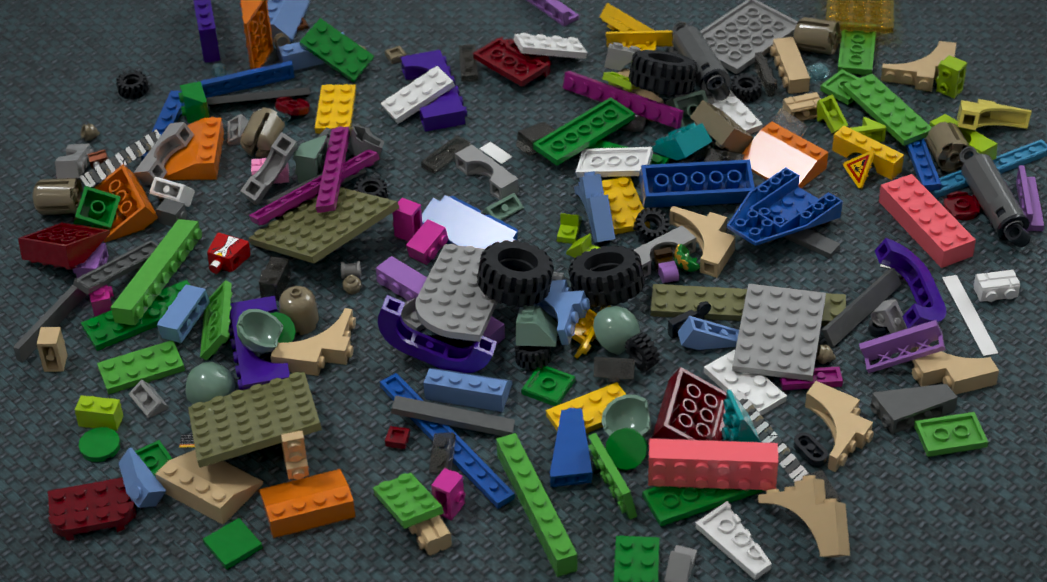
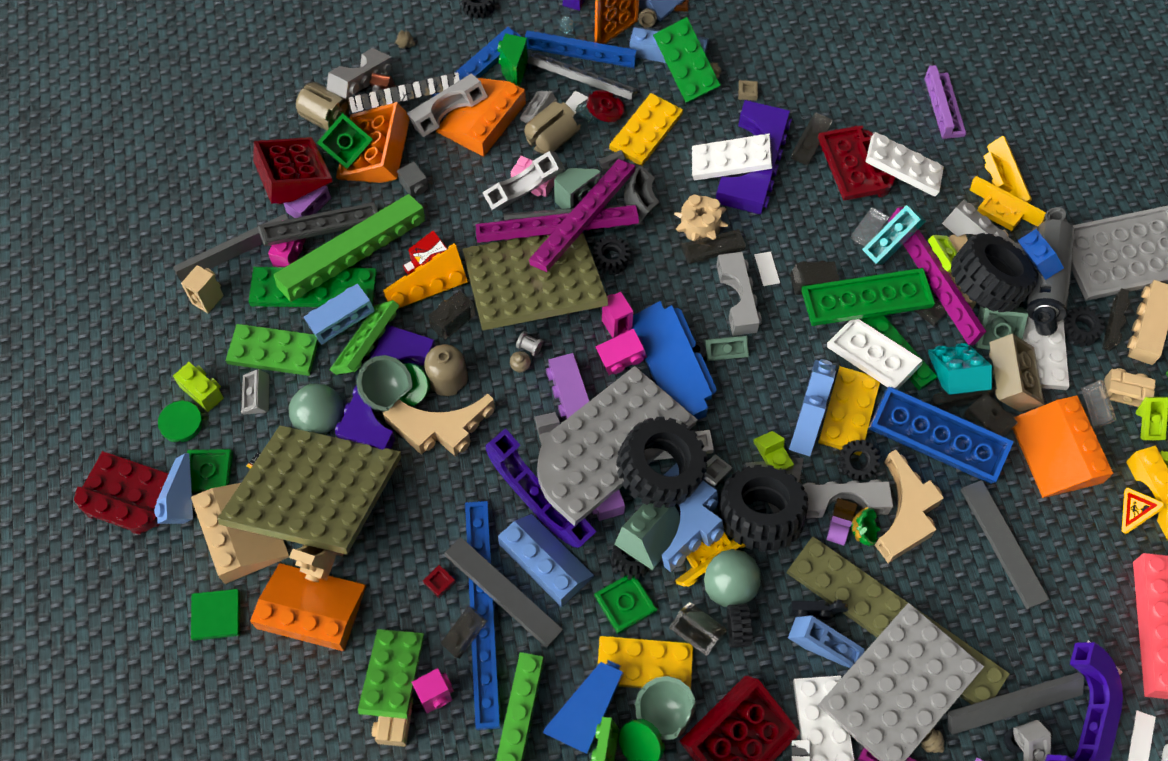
camera: 30 degrees right, 20 degrees up
white brick [149,177,195,207] -> none
lime slope [557,213,582,244] -> none
blue wedge [727,167,843,246] -> none
none -> light orange wing [383,243,468,308]
none -> tan brick [674,194,728,242]
none -> clear tile [851,207,889,246]
none -> teal brick [862,205,926,265]
none -> blue brick [1018,229,1064,280]

